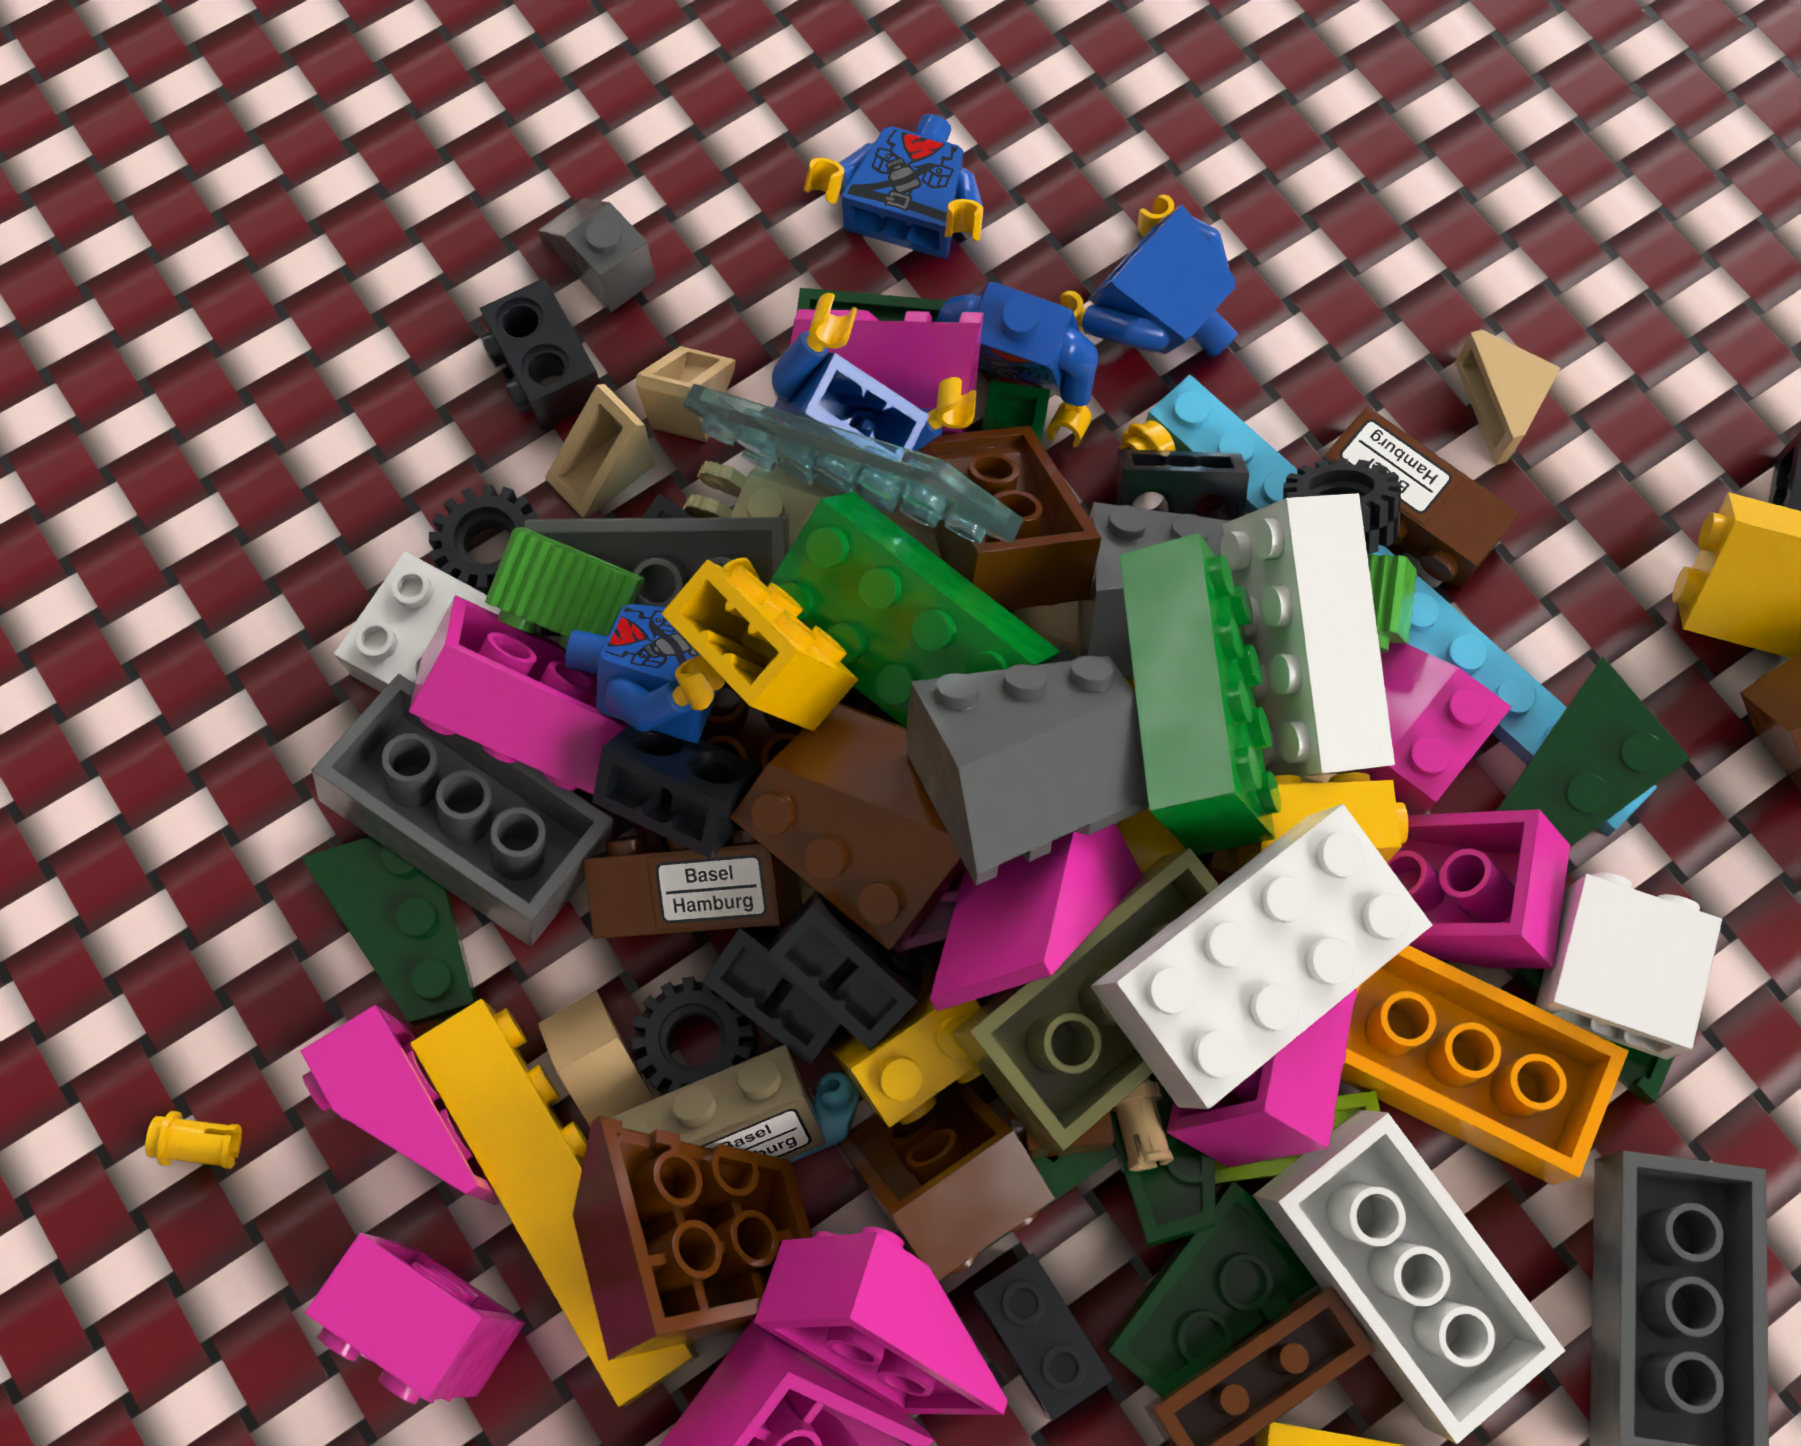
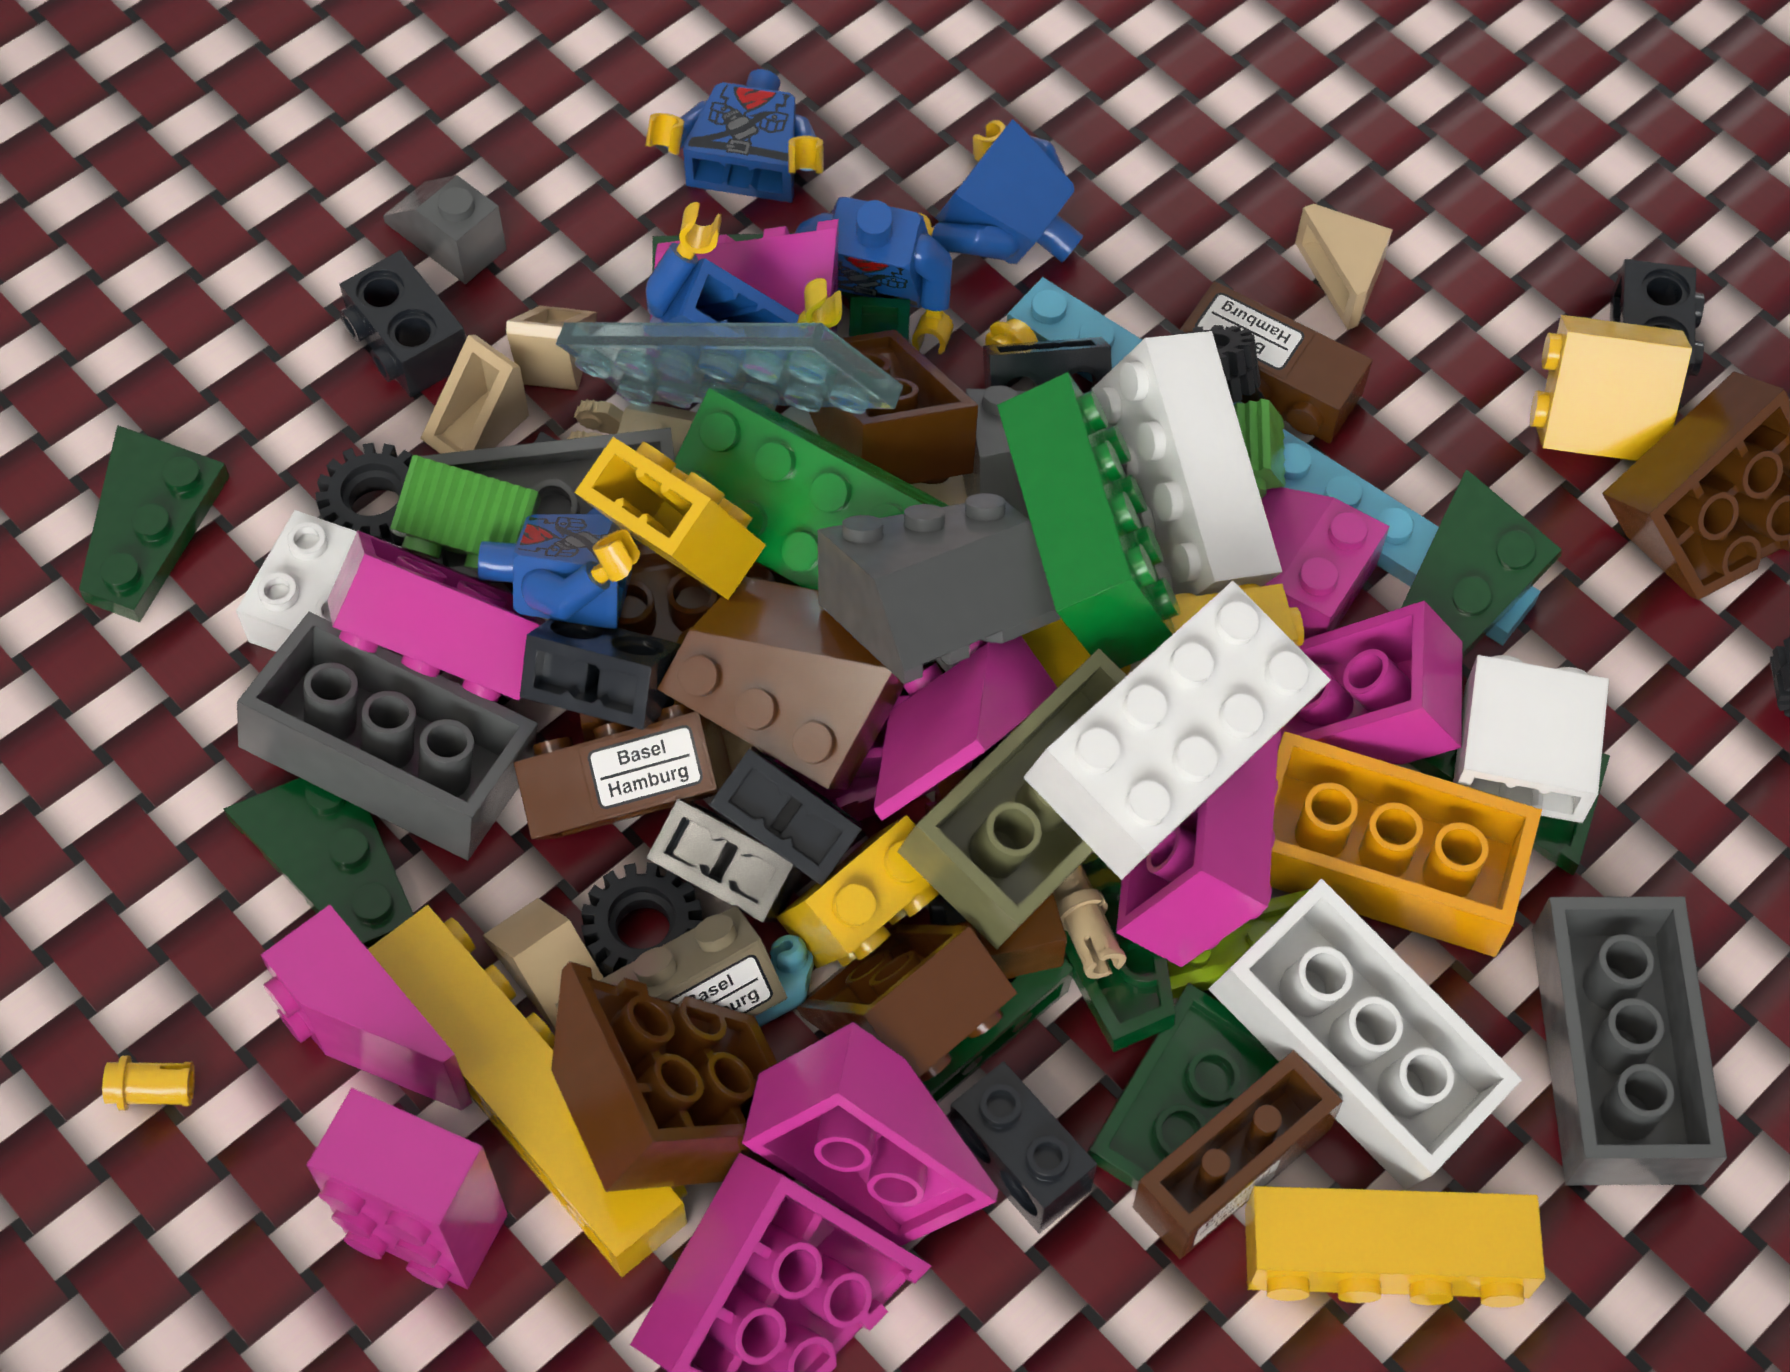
camera: 10 degrees left, 10 degrees down
none -> dark green wing [79,425,230,623]

